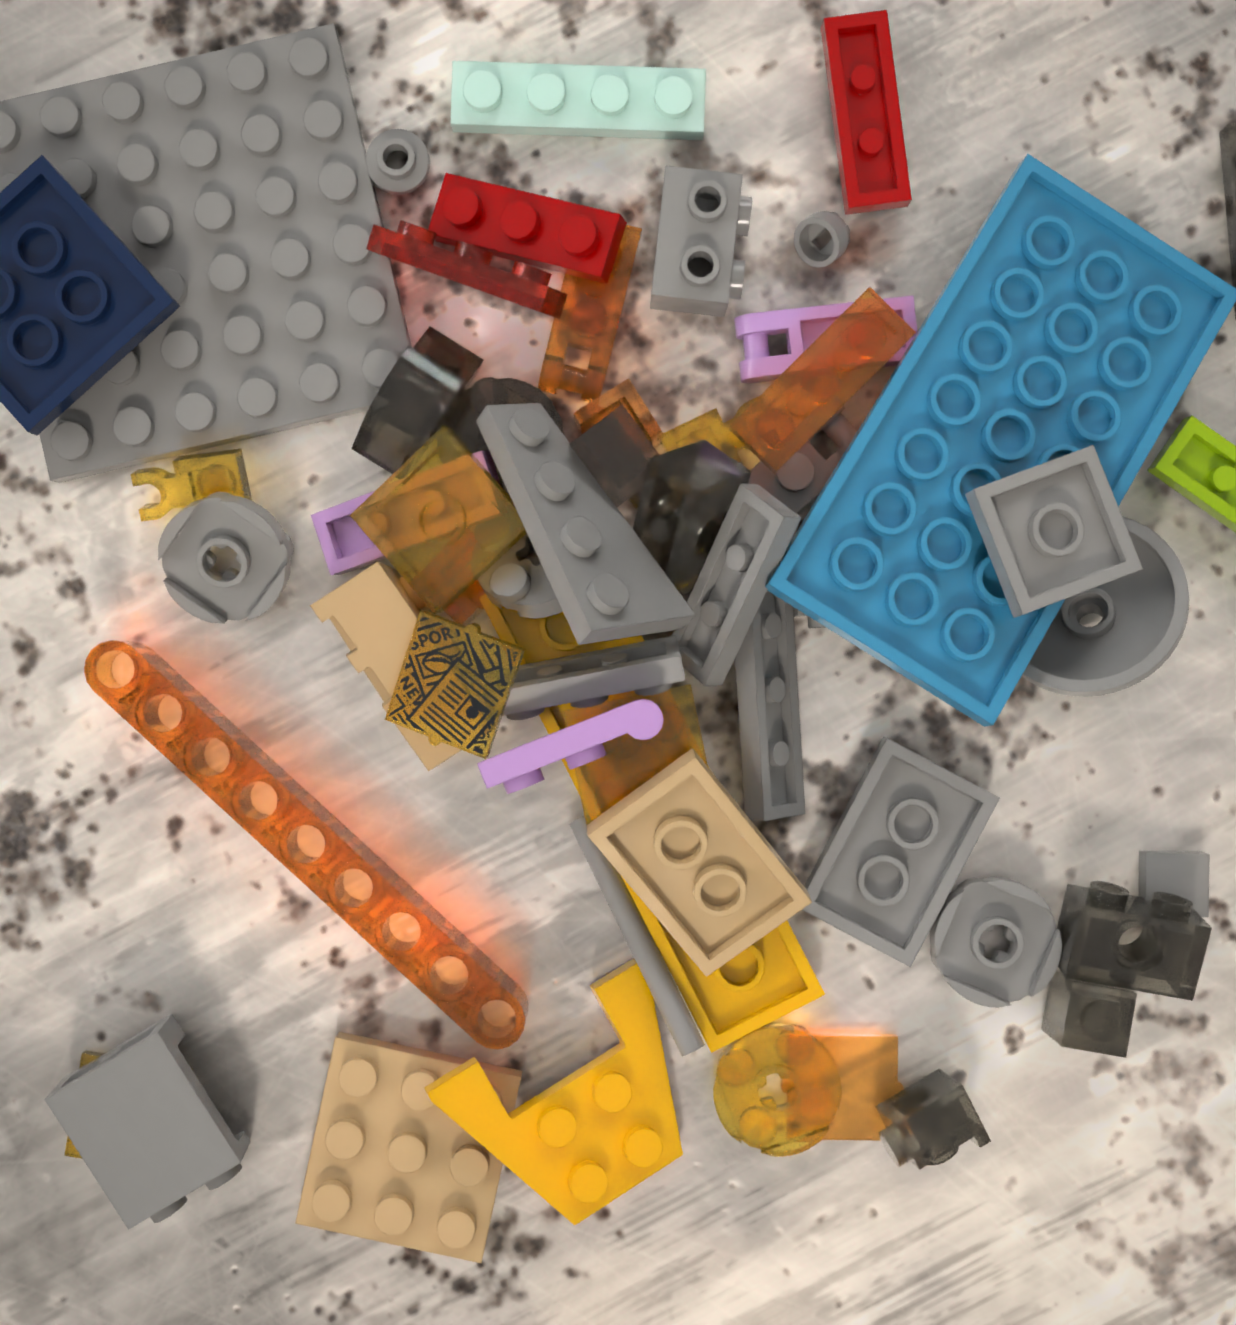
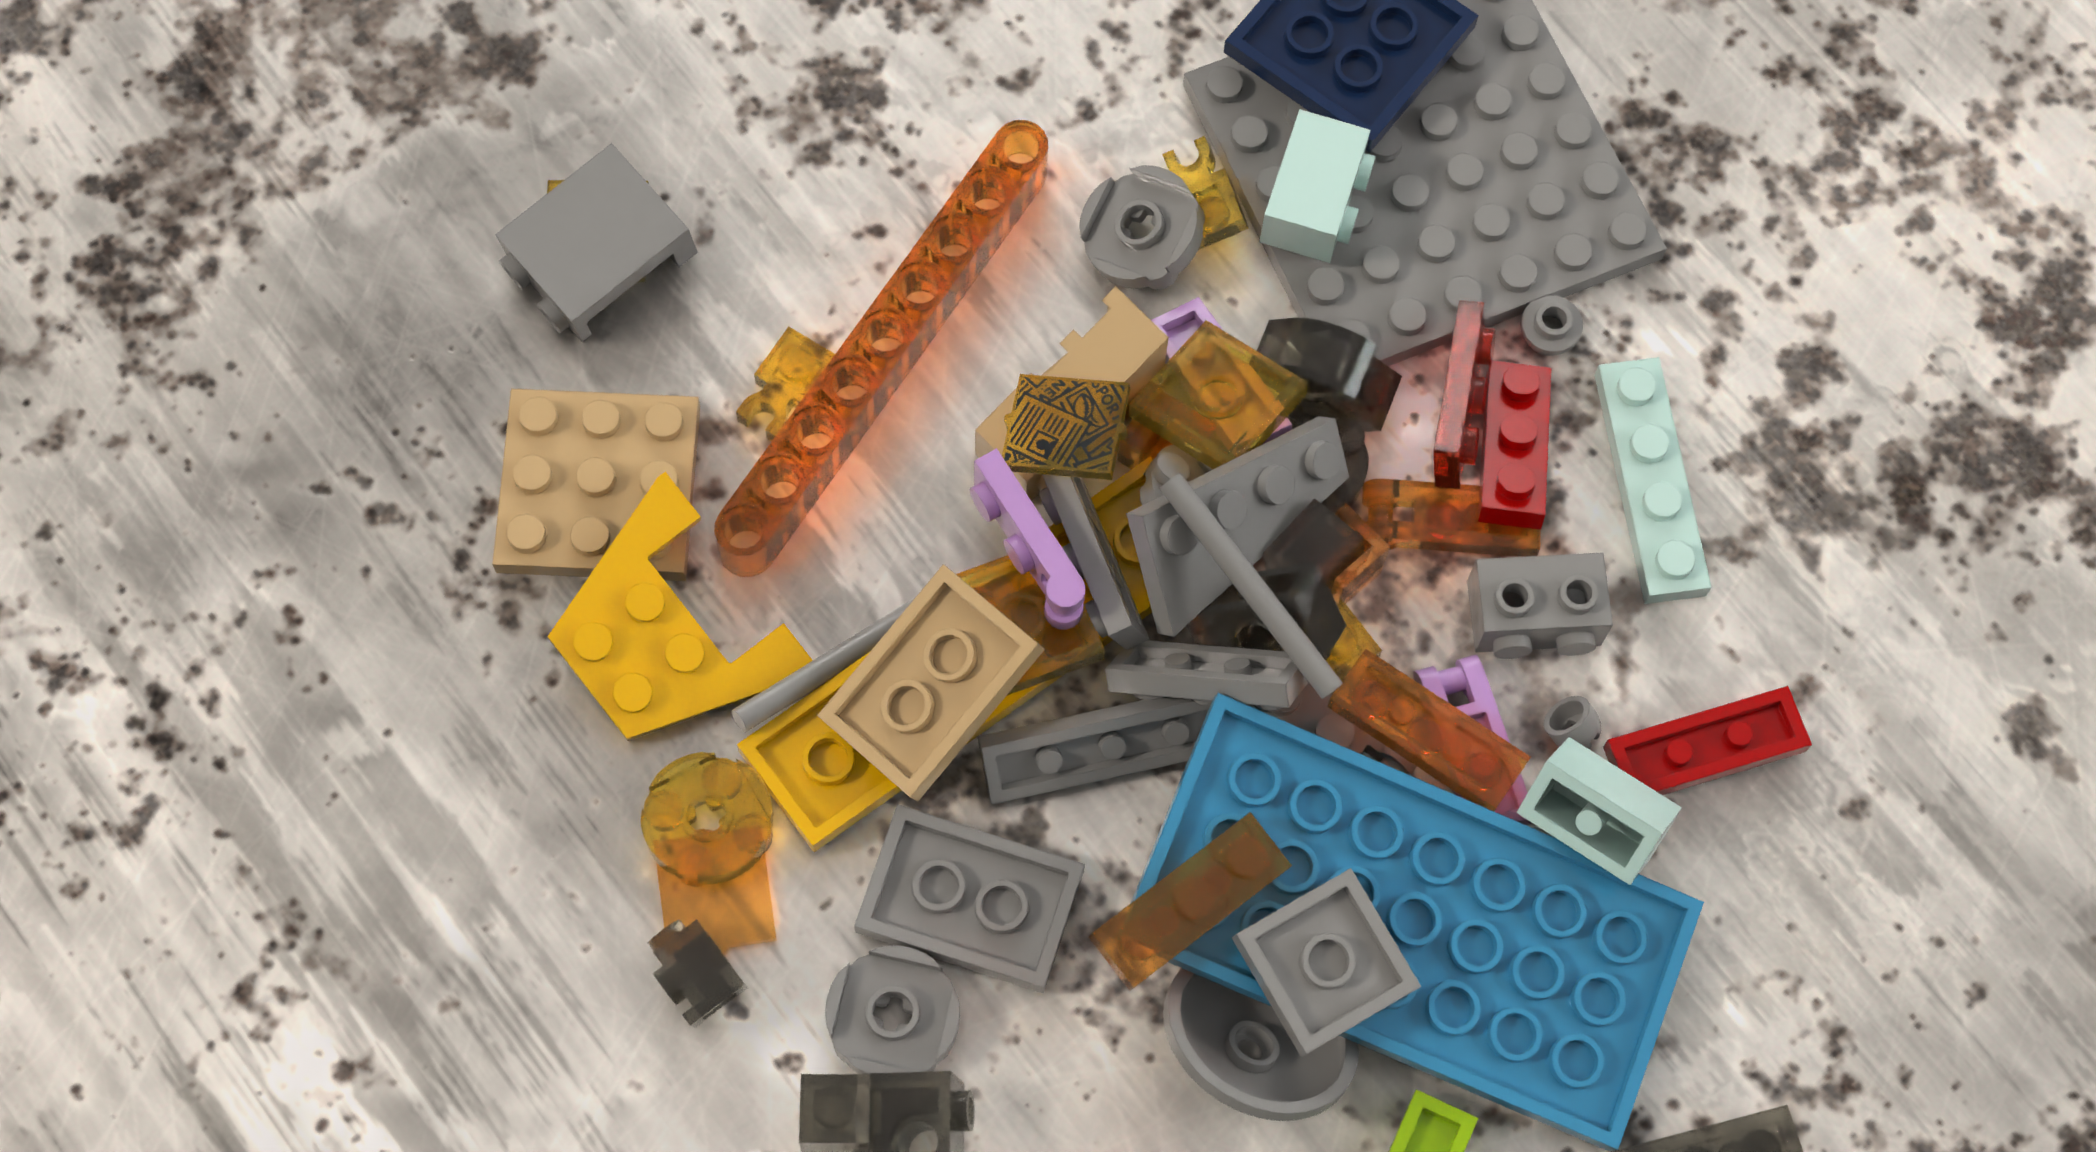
camera: 80 degrees right, 20 degrees down
none -> clear yellow plate [736,326,841,445]
none -> clear orange plate [1088,812,1292,991]
none -> light grey bar [1159,472,1343,699]
none -> light aqua brick [1259,109,1376,263]
none -> light aqua brick [1516,737,1682,885]

